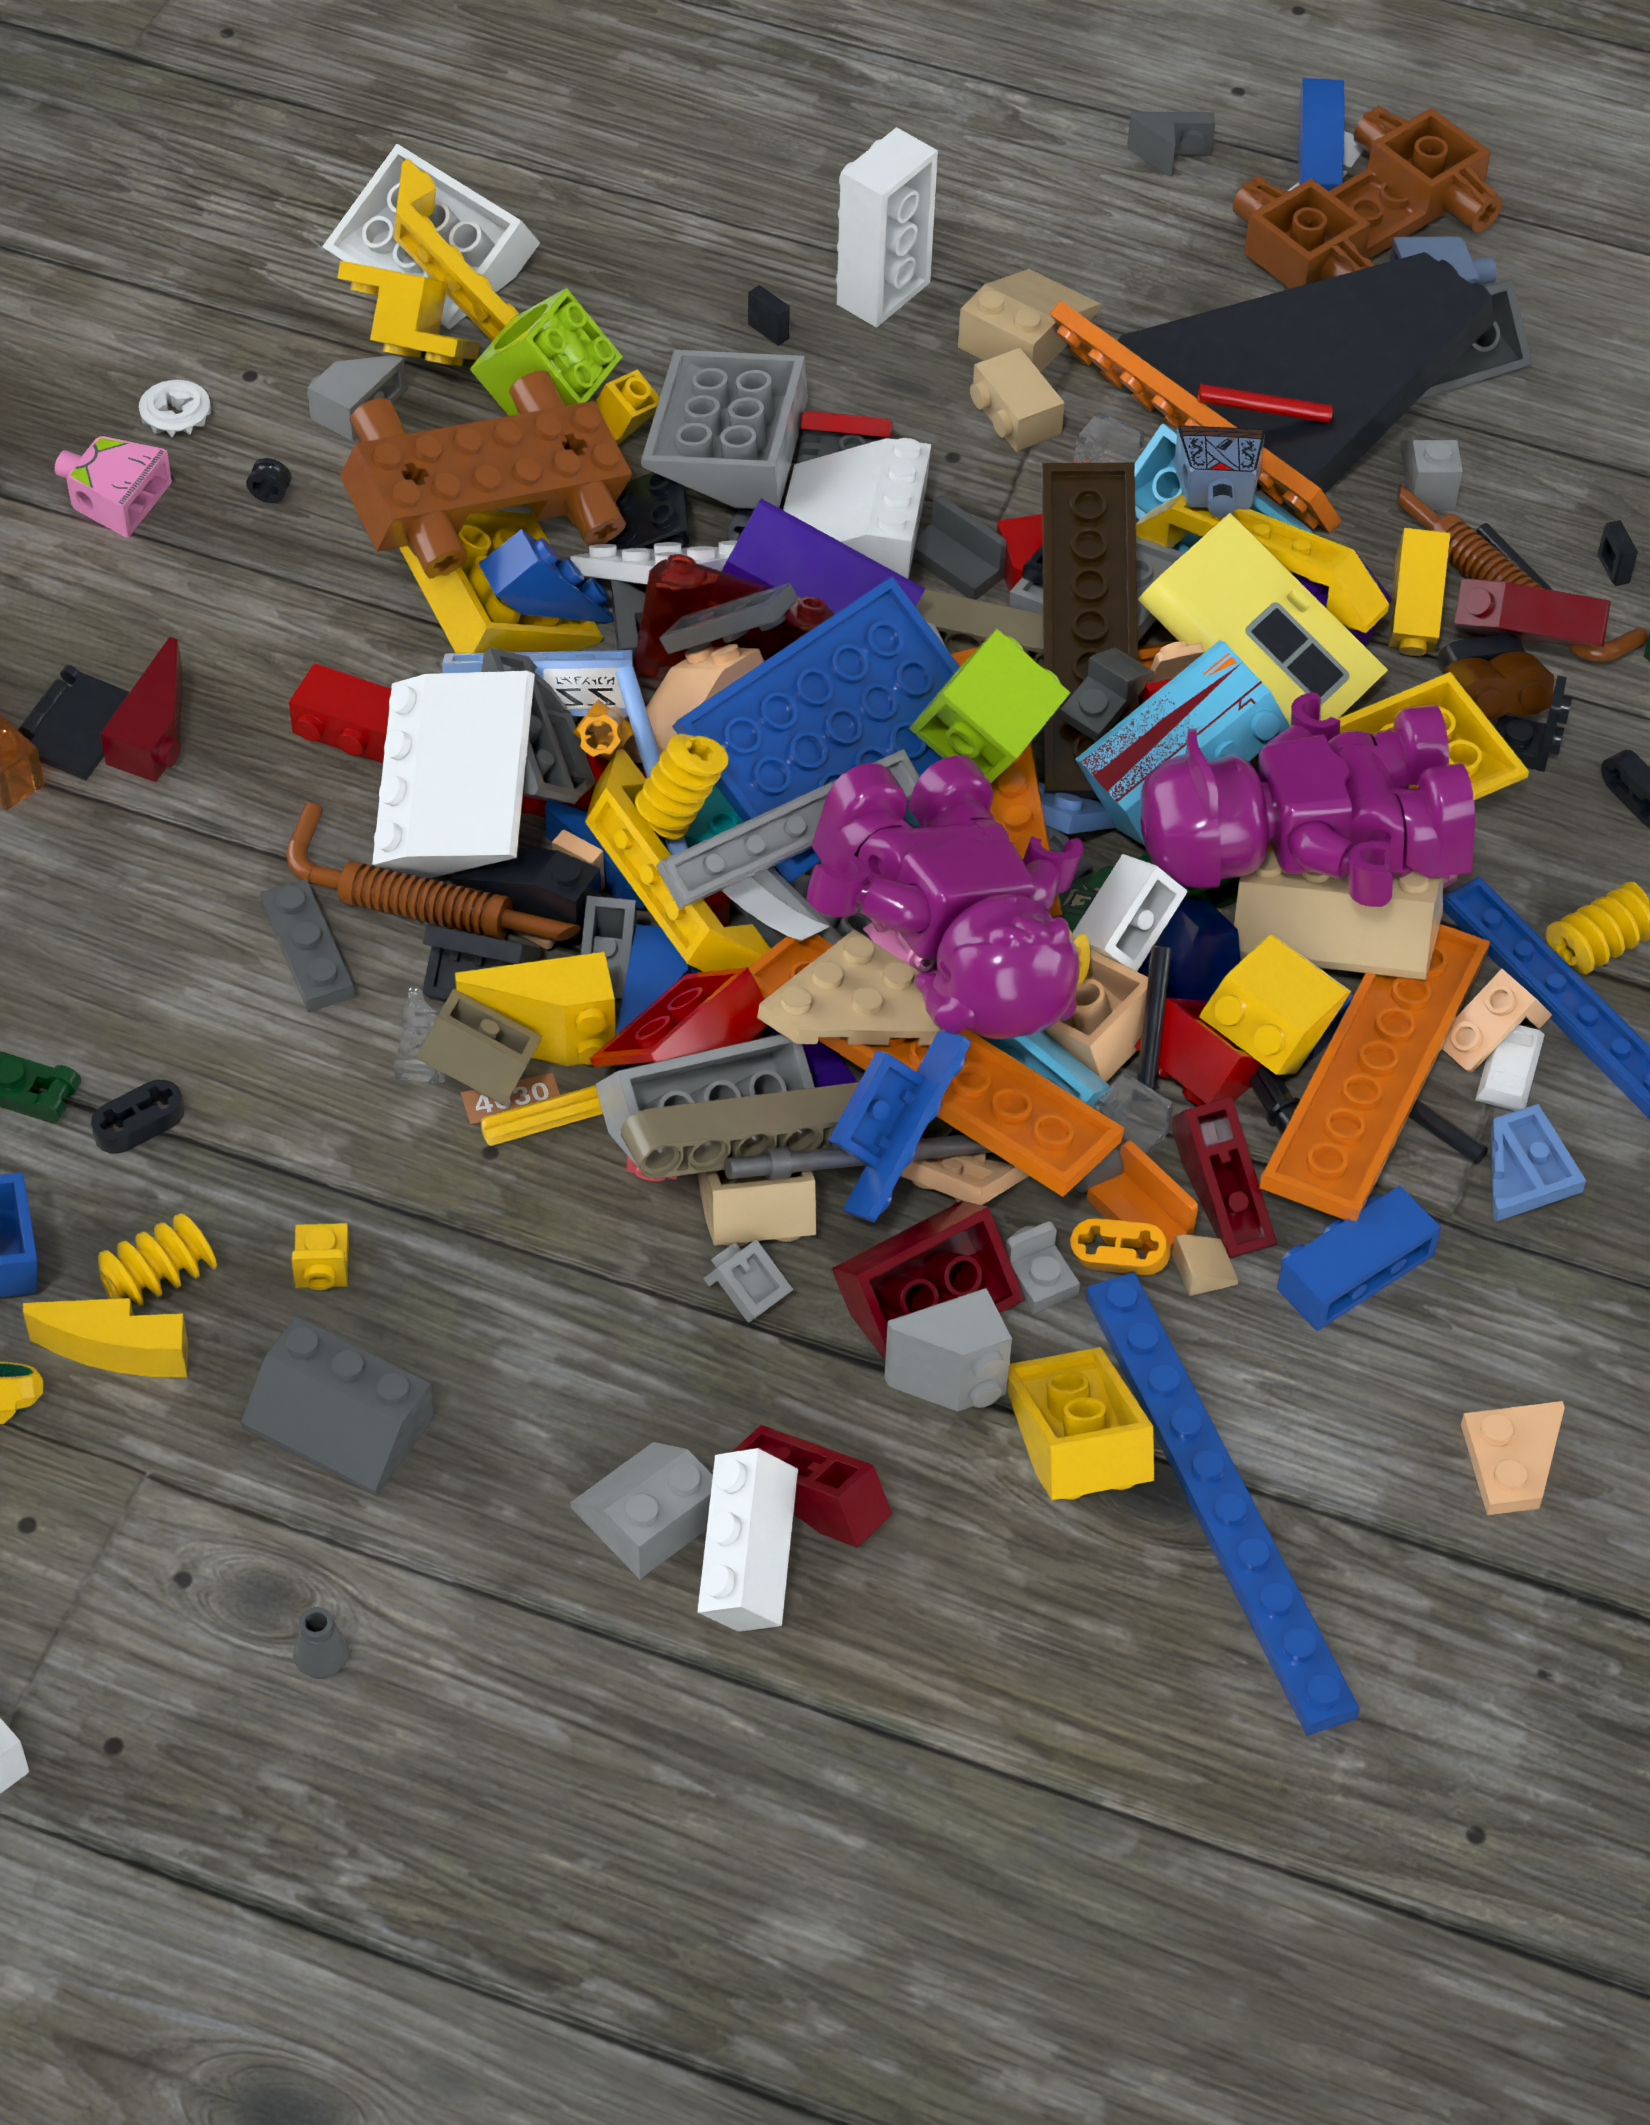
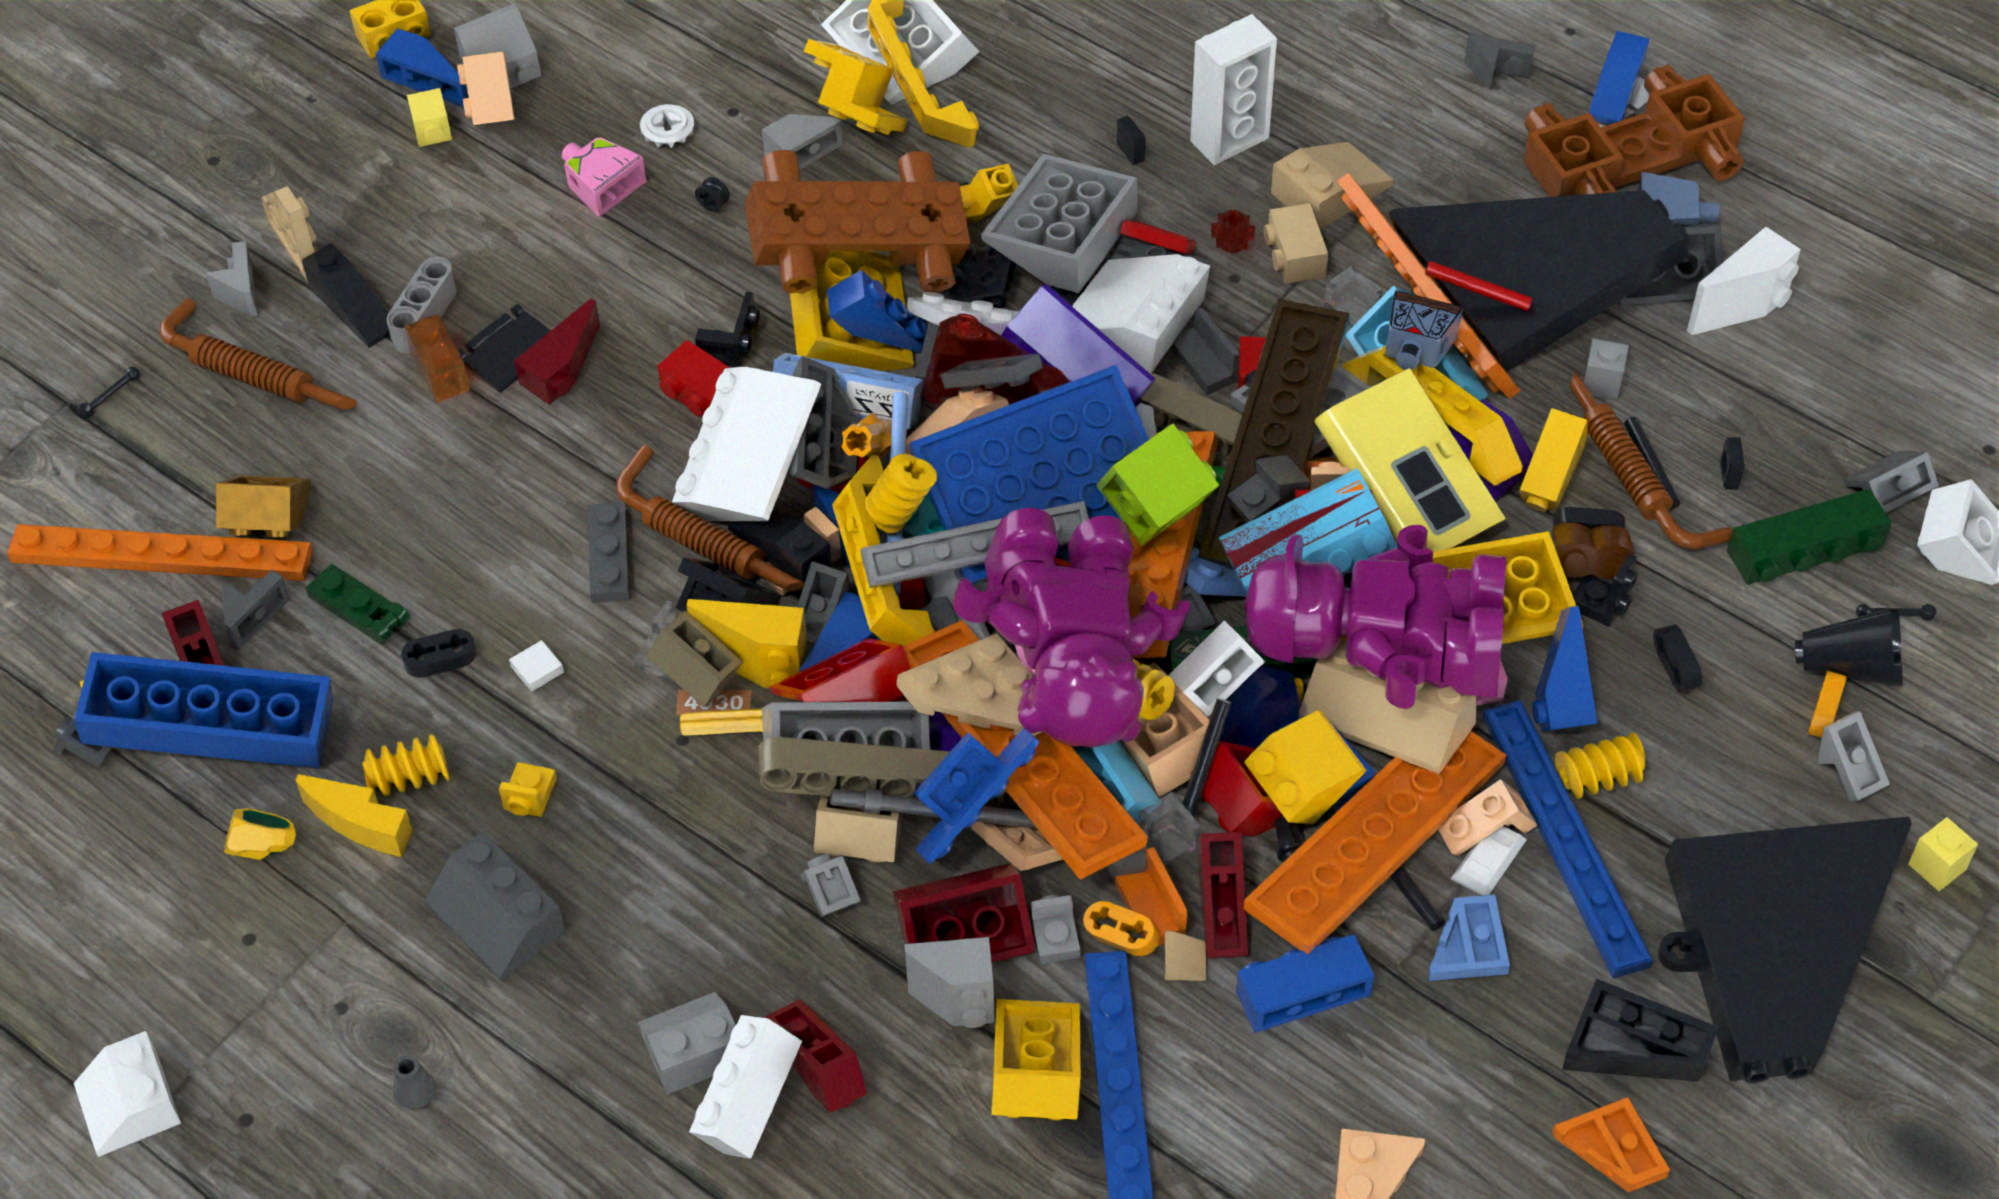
camera: 20 degrees right, 0 degrees up
lime brick [470,288,623,416] -> none
white sticker [721,877,831,941] -> none
dark red slope [1454,579,1611,647] -> none
none -> white tile [509,640,564,692]
none -> black bracket [695,292,760,367]
none -> clear red gear [1211,210,1255,253]
none -> blue slope [1532,606,1597,732]
none -> white slope [1687,227,1801,335]

